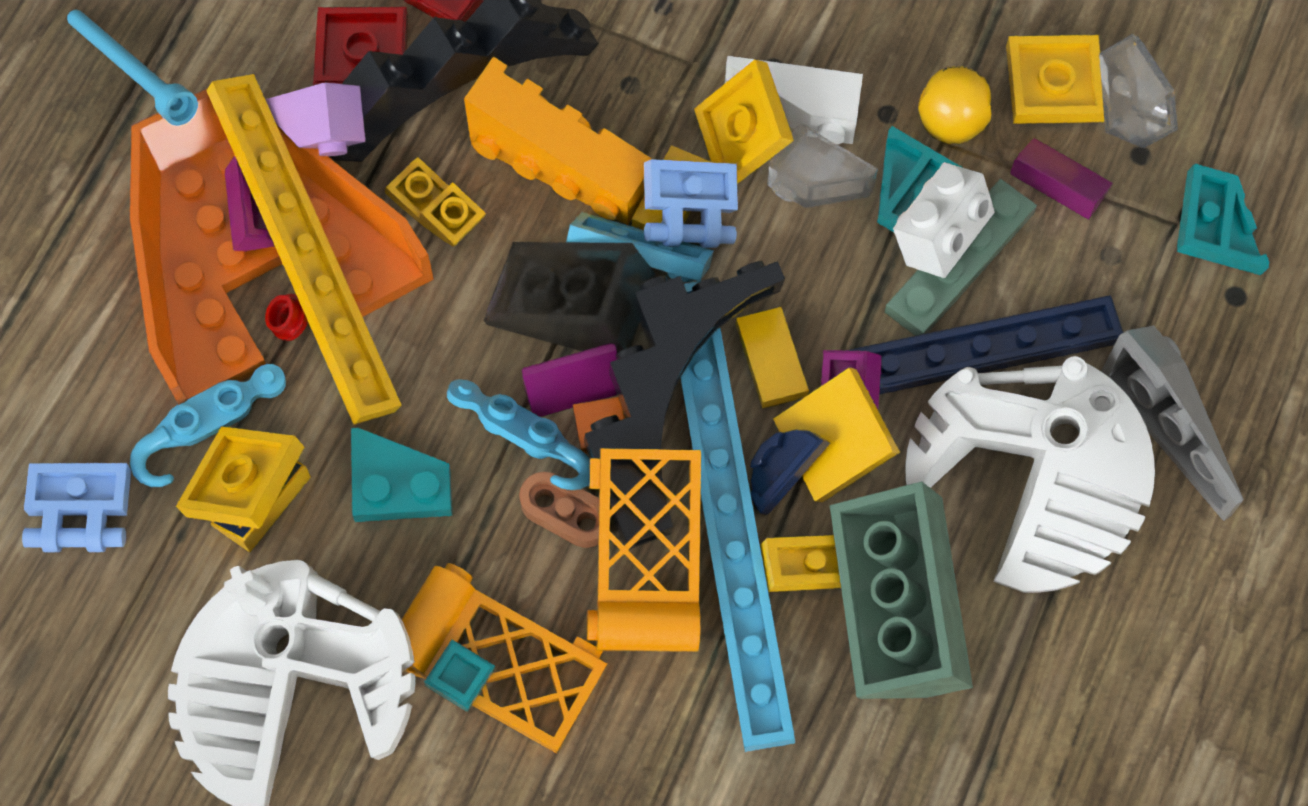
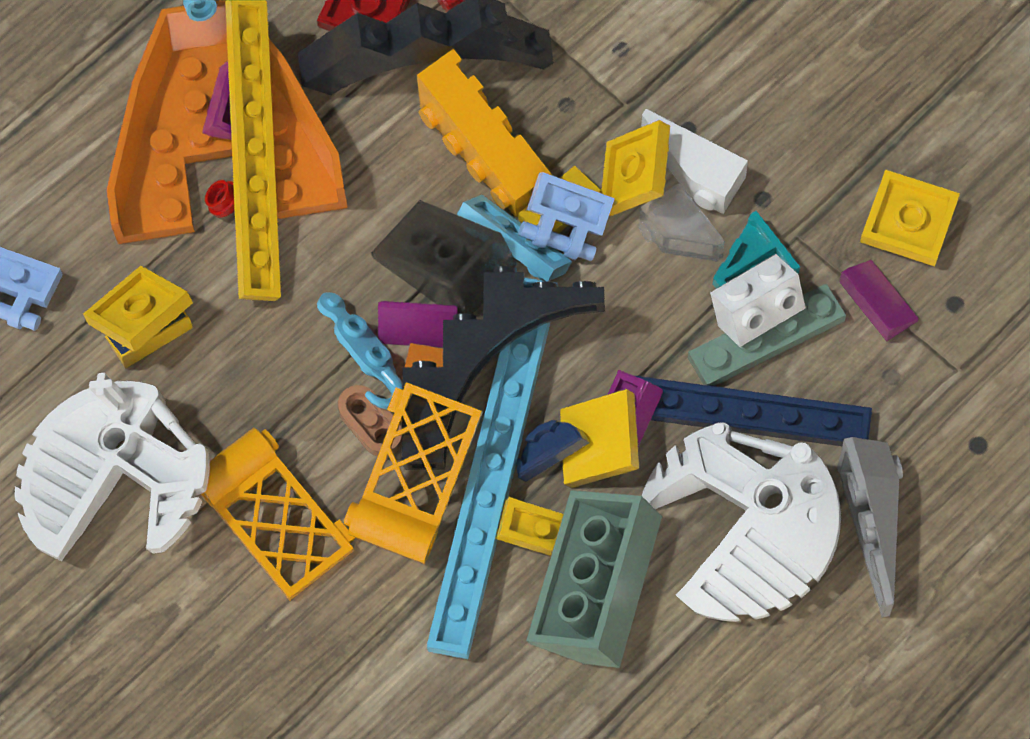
camera: 25 degrees right, 0 degrees up
medium azure piece [130,364,286,487] -> none
lavender slope [265,82,366,156] -> none
teal wing [351,428,452,522] -> none
yellow slope [385,157,486,247] -> none
teal tile [424,640,495,712] -> none
yellow tile [735,307,809,409] -> none
yellow helmet [918,66,992,144] -> none
clear slope [1099,34,1178,148] -> none
teal wing [1177,164,1269,275] -> none

